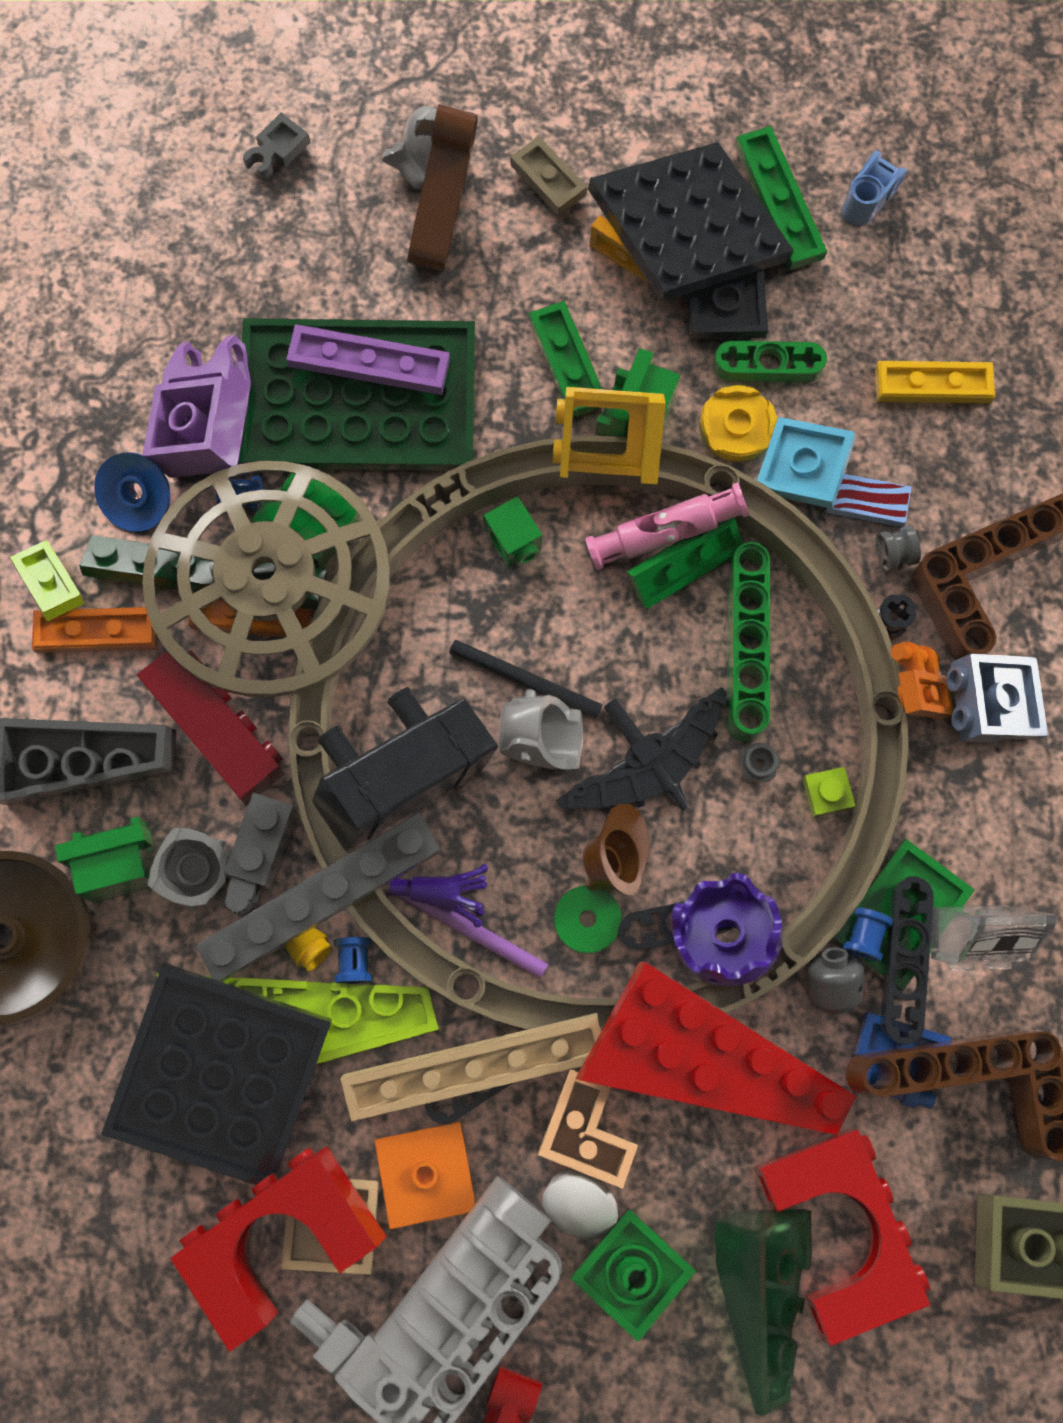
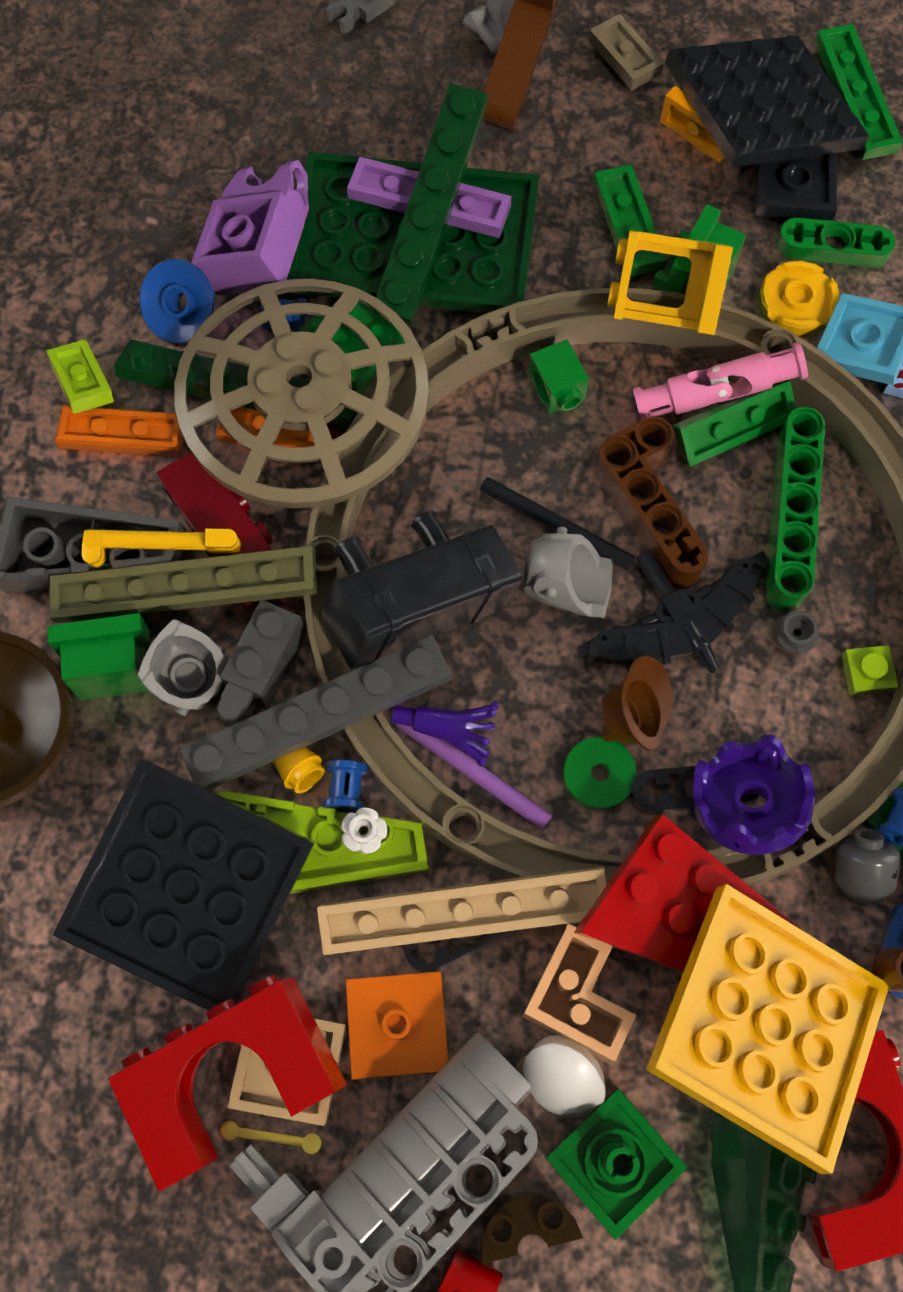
camera: 10 degrees right, 5 degrees down
none -> olive plate [50,546,318,623]
none -> yellow hinge [82,528,241,568]
none -> light yellow hinge [220,1120,322,1154]
none -> white plate [341,808,387,854]
none -> dark green plate [373,83,489,325]
none -> dark brown cylinder [480,1192,584,1264]
none -> reddish brown beam [595,416,708,589]
none -> yellow plate [646,884,889,1174]

